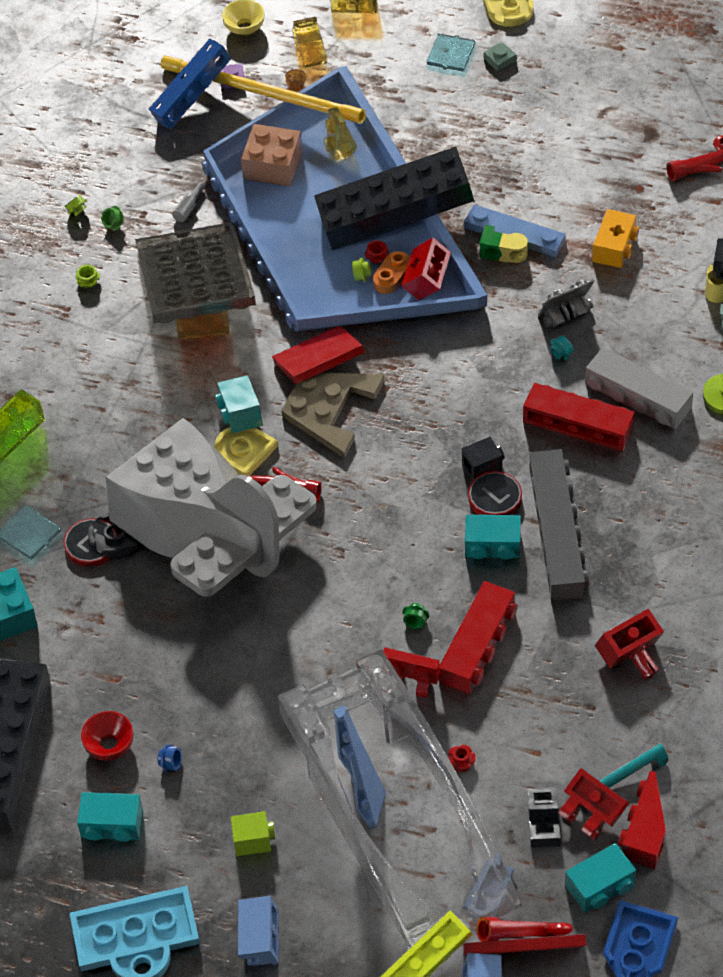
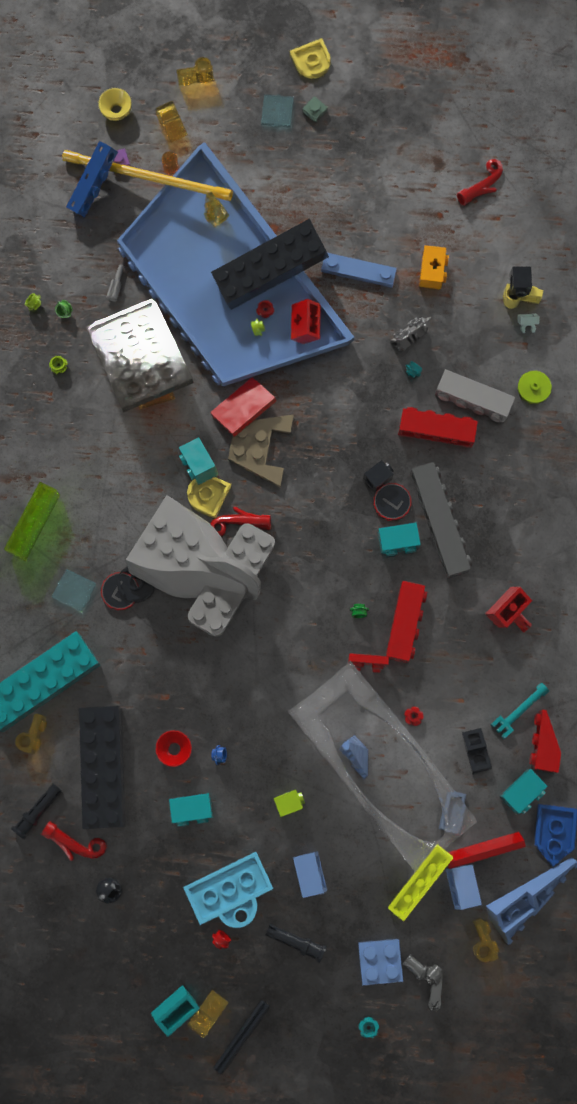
camera: 15 degrees left, 25 degrees up
nougat brick [241,124,302,186] -> none
orange plate [373,251,410,294] -> none
red plant [476,917,573,942] -> none
leg [480,225,527,263] -> none
red plate [558,768,629,840] -> none

